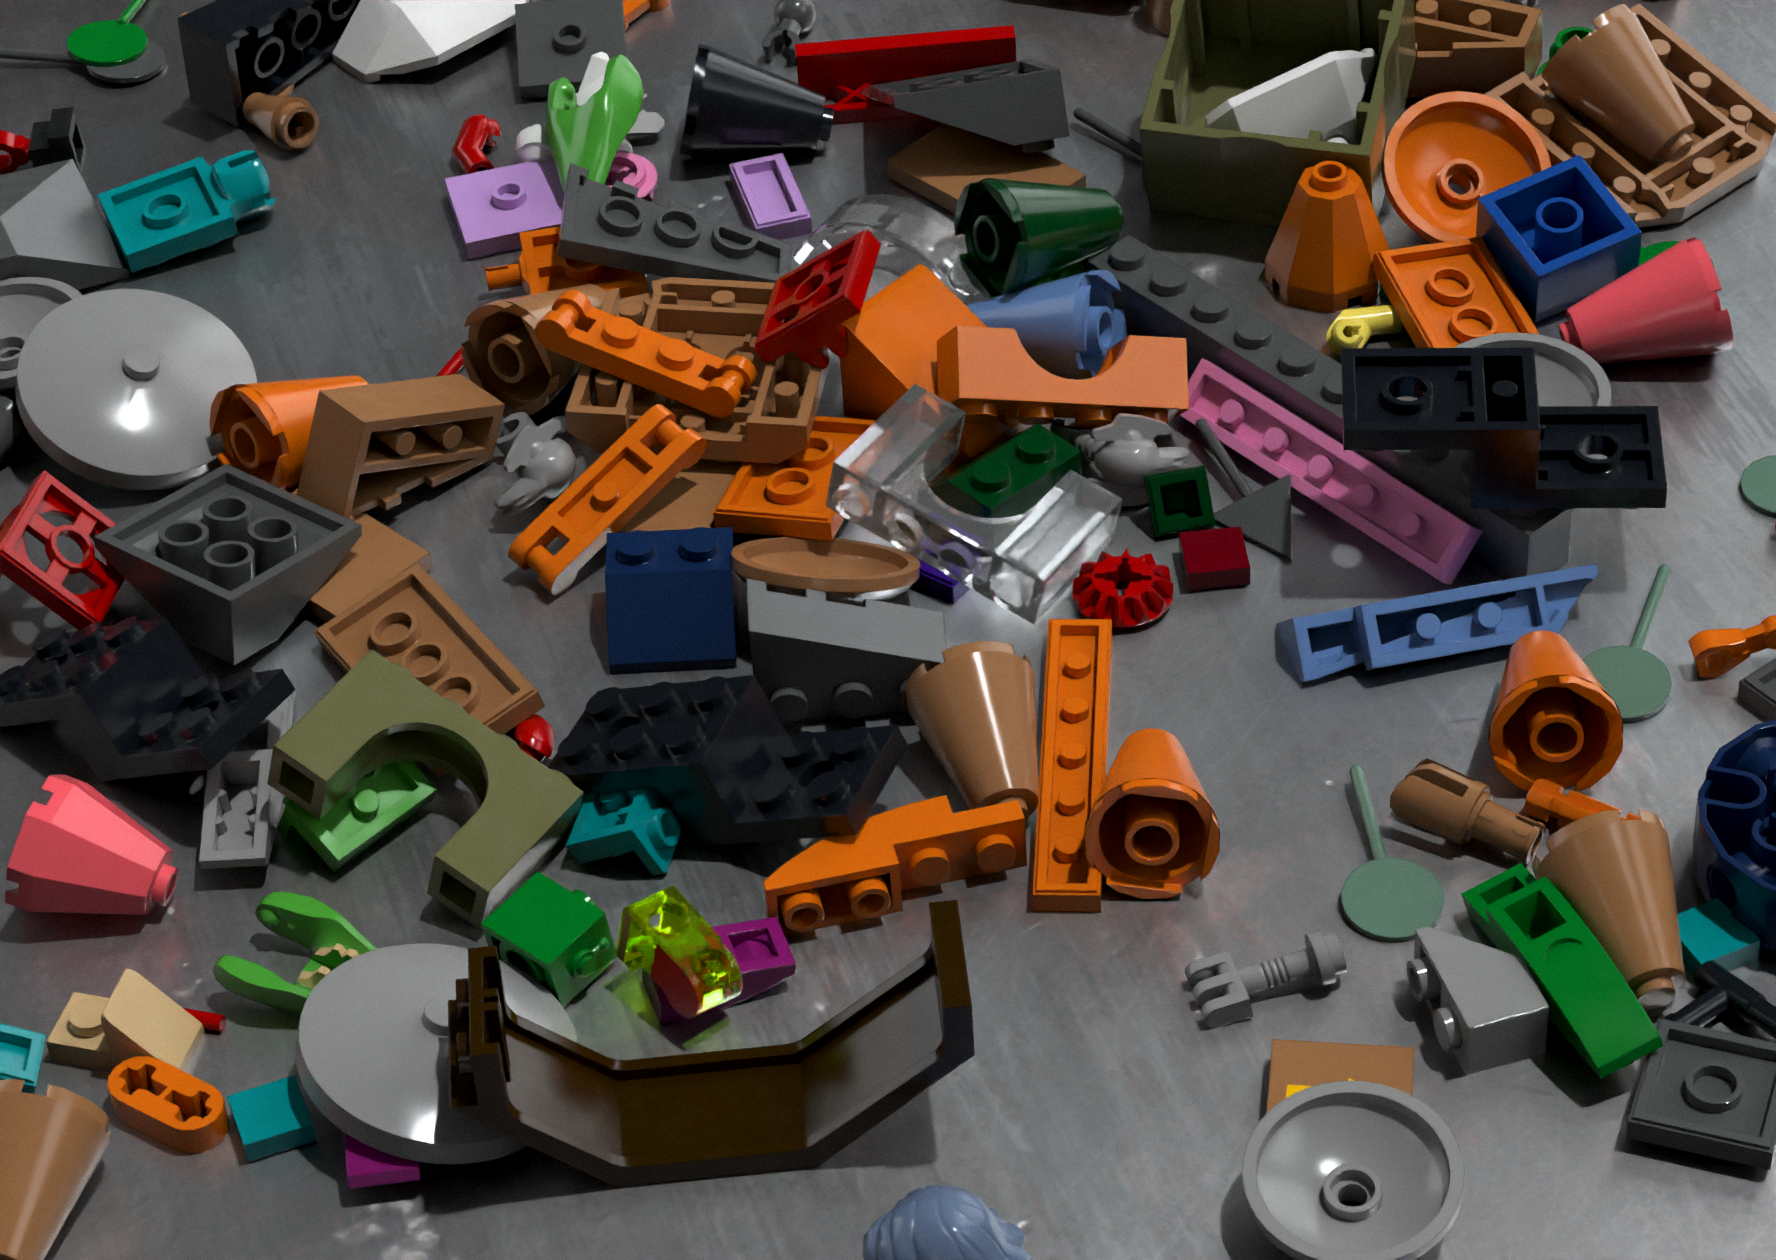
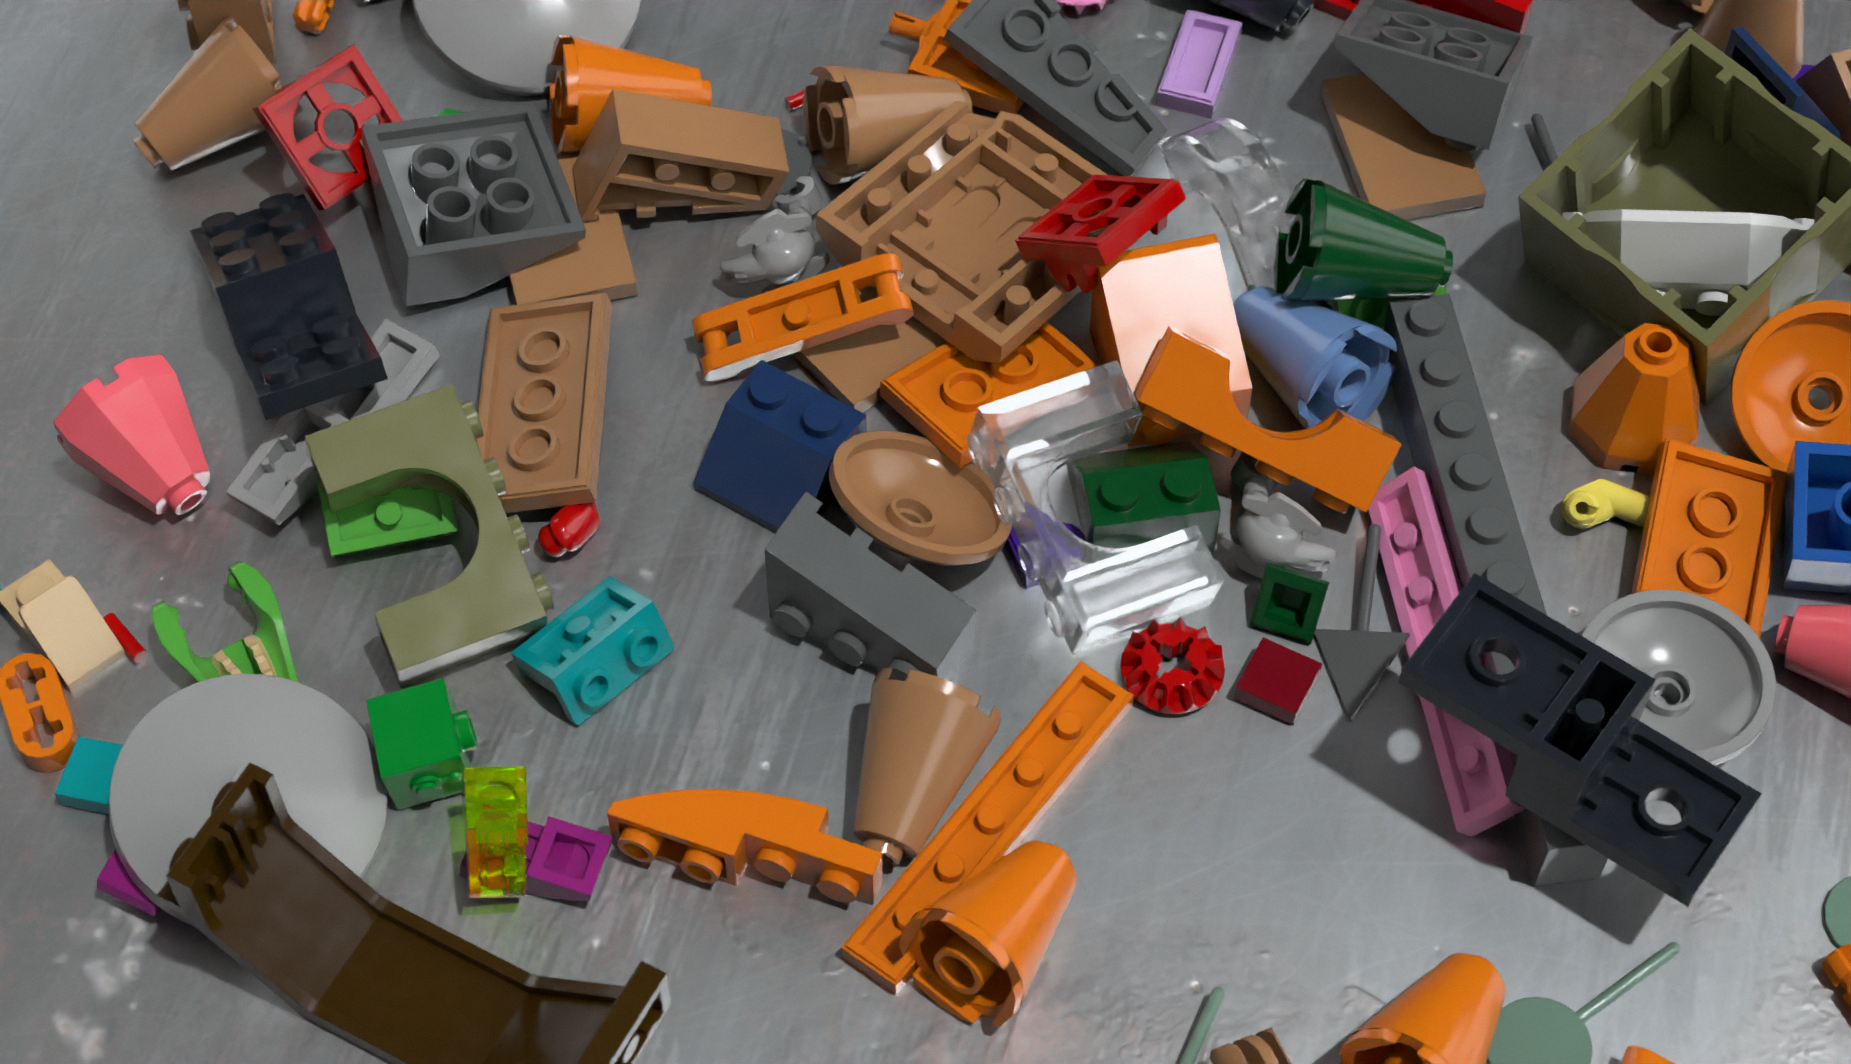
camera: 30 degrees right, 15 degrees up
orange plate [535,289,757,418] -> none
black bracket [548,675,908,847] -> none
medium blue wedge [1277,563,1599,682] -> none

